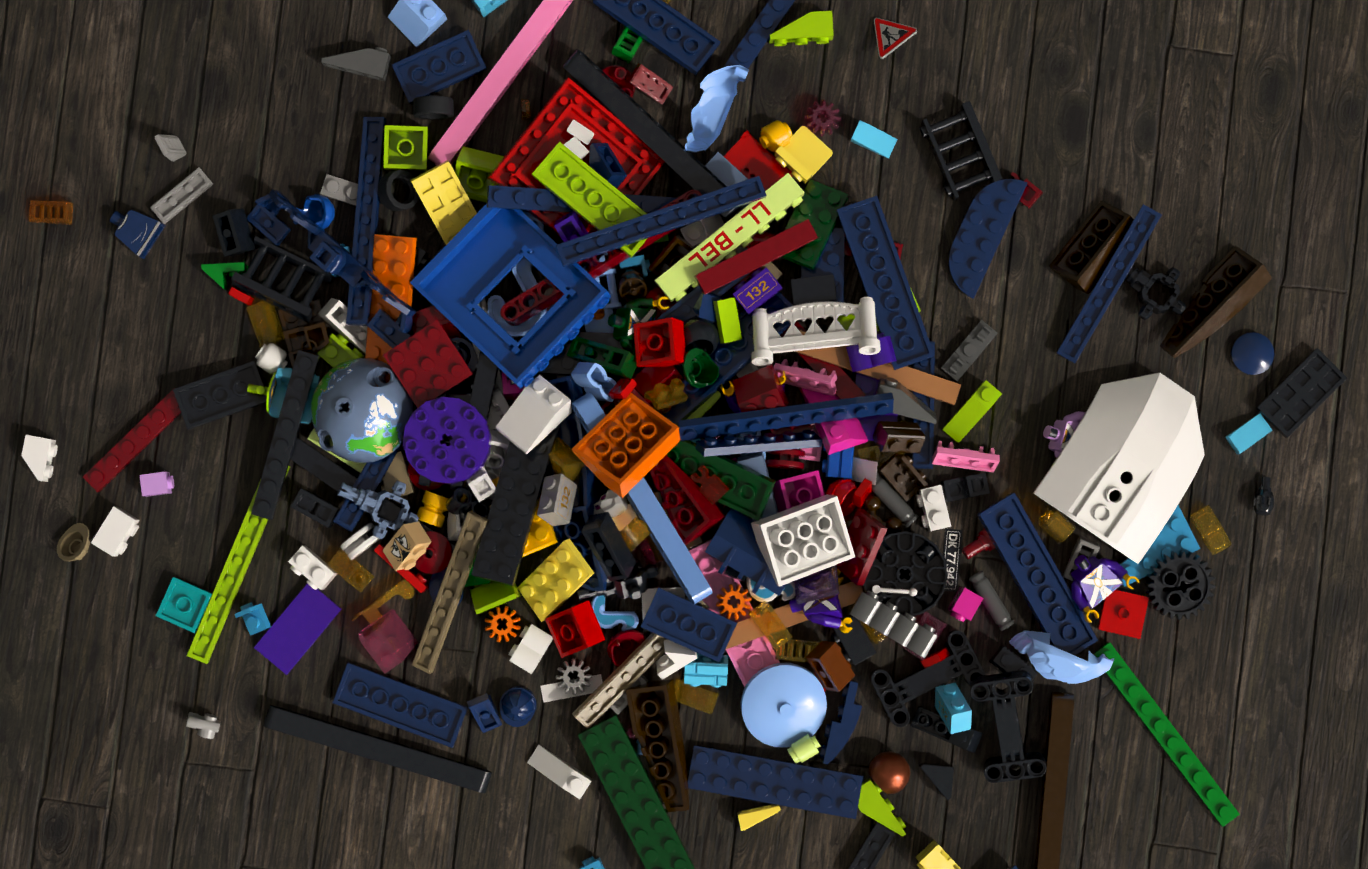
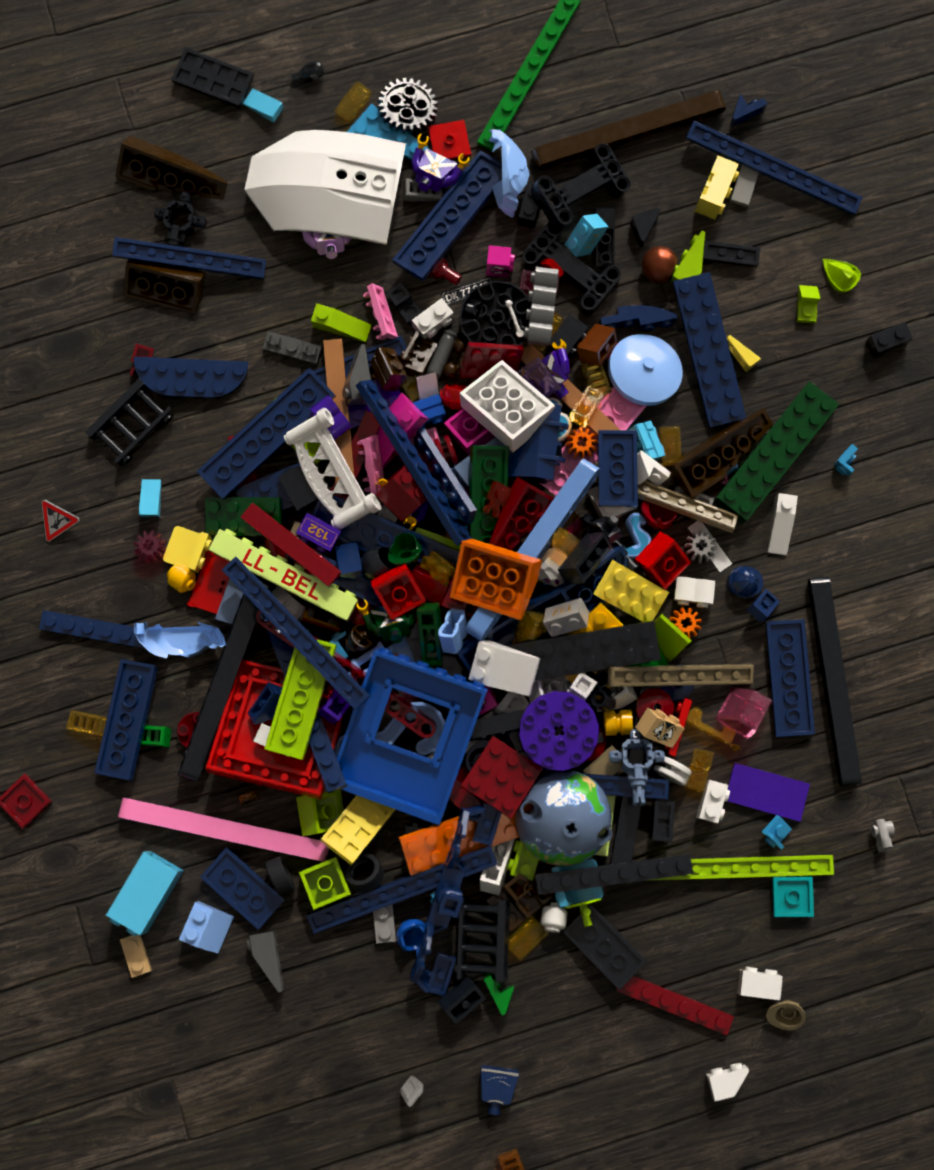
camera: 120 degrees left, 5 degrees down
lavender brick [140,472,174,497] -> none
light grey tile [150,167,213,224] -> none
red tile [228,287,254,305] -> none
white sticker [567,120,594,145] -> none
red tile [608,378,637,399] -> none
dark red plate [627,63,673,105] -> none
lime tile [713,297,742,344] -> none
lime slope [769,11,834,46] -> none
yellowish green brick [787,734,821,764] -> none
red tile [853,478,872,508] -> none
dark grey axle [969,570,1014,631] -> none
clear yellow brick [1039,510,1076,543] -> none
dark blue dish [1231,332,1274,375] -> none

